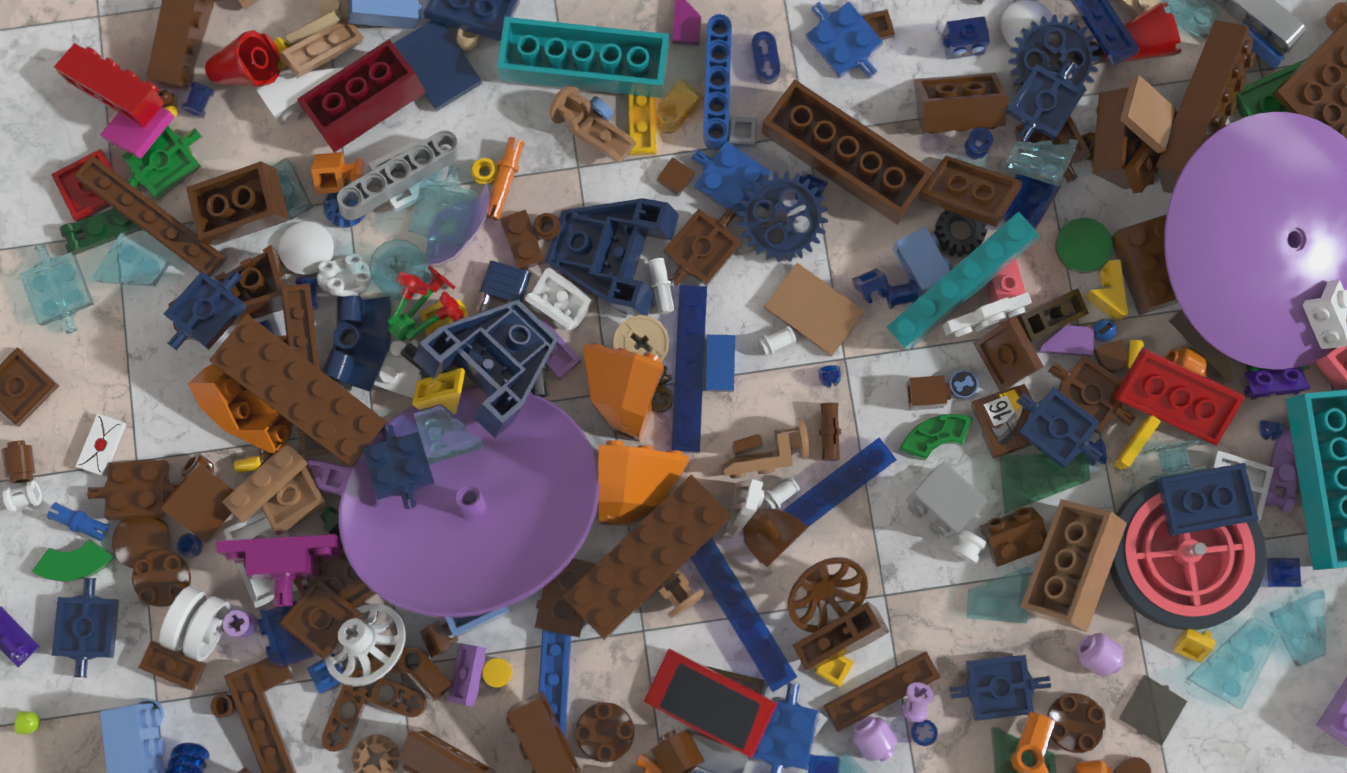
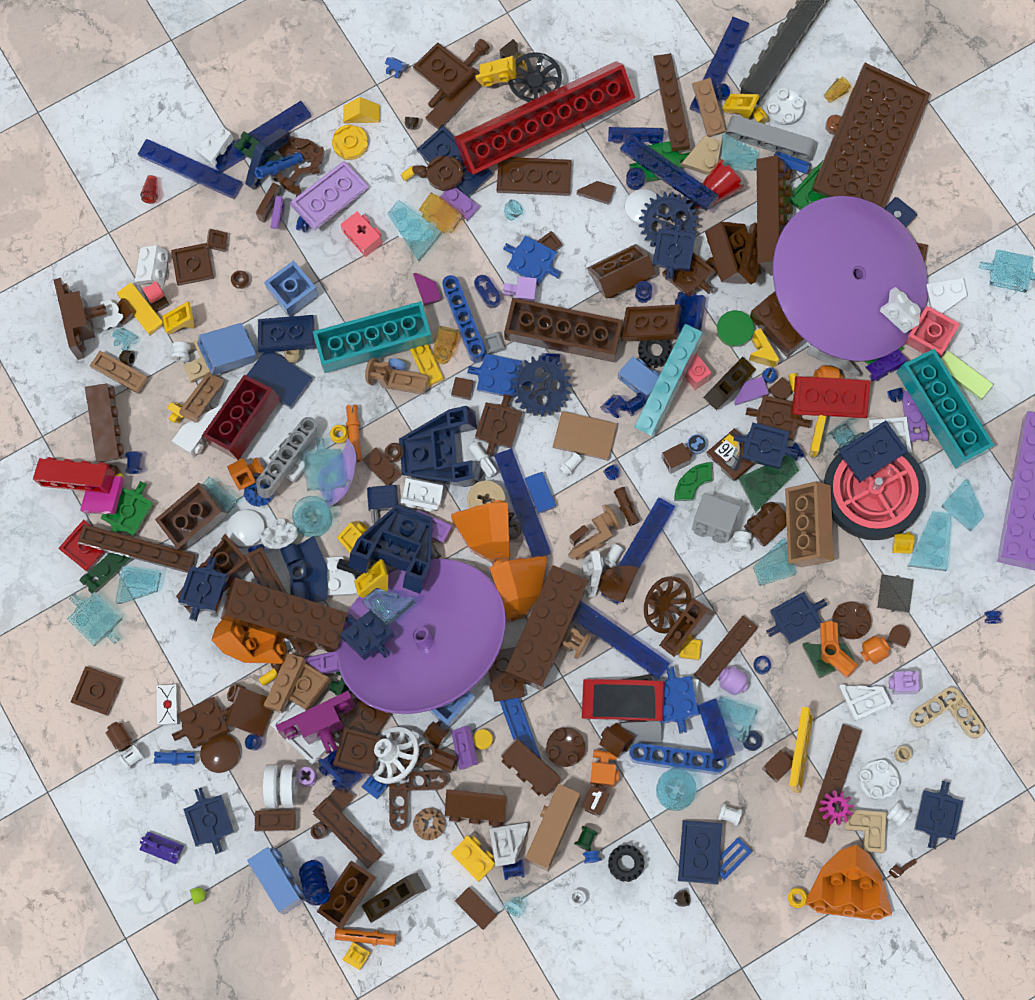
camera: 20 degrees left, 5 degrees down
green tile [31,540,115,582] -> none
reddish brown dish [132,550,191,607] -> none
red cone [205,30,281,87] -> none
tan tile [286,8,344,45] -> none
plant [387,266,464,341] -> none
lavender bush [902,682,933,722] -> none
clear blue head [942,16,990,60] -> none
white plate [942,292,1032,338] -> none
reddish brown plate [974,316,1044,392] -> none
clear light blue wing [1005,139,1078,186] -> none
lavender head [1078,633,1124,677] -> none
medium nougat tile [1120,75,1176,153] -> none
clear blue tile [1267,558,1302,588] -> none
none -> lavender brick [503,277,537,302]

